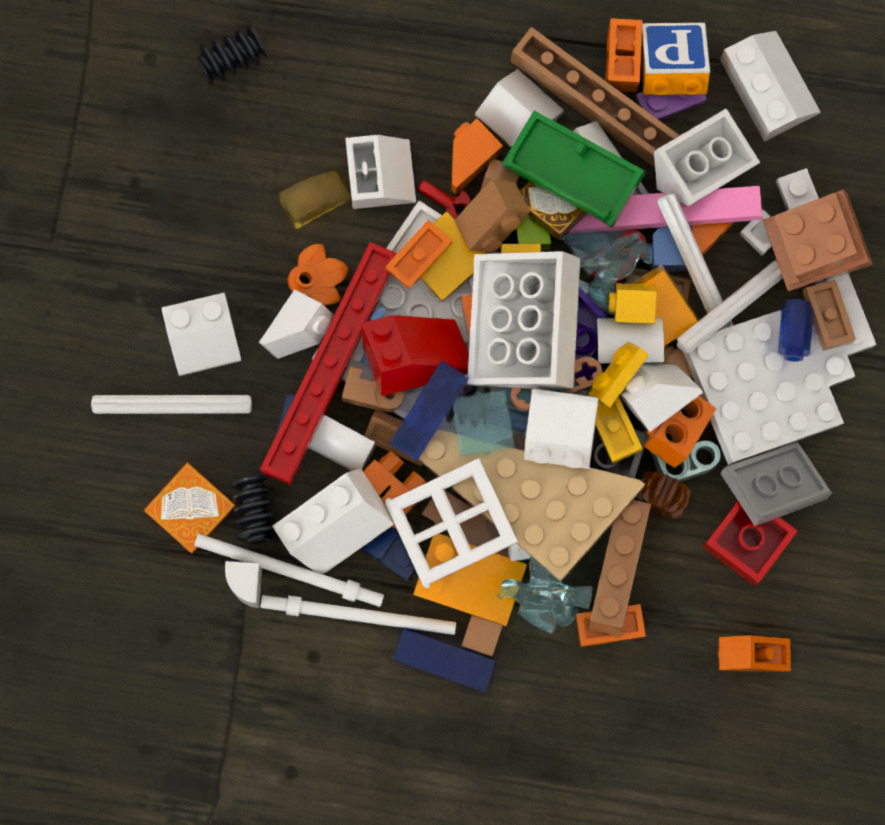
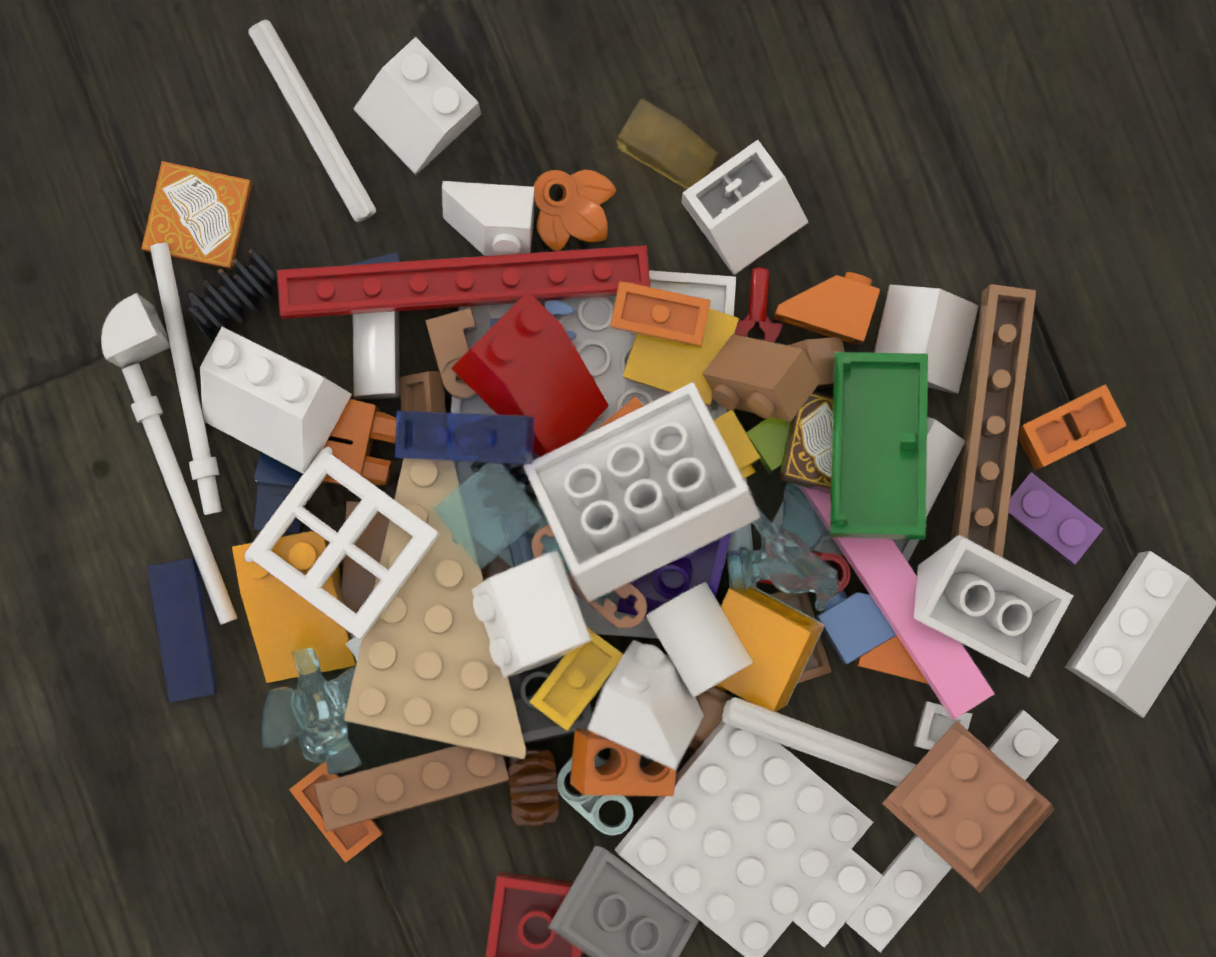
camera: 70 degrees right, 5 degrees up
medium nougat tile [461,615,503,657] -> none
yellow plate [588,341,649,408] -> none
yellow brick [608,283,657,324] -> none
piece [641,23,710,95] -> none
white axle [658,193,734,331] -> none
clear blue head [778,299,813,362] -> none
medium nougat plate [802,280,856,351] -> none

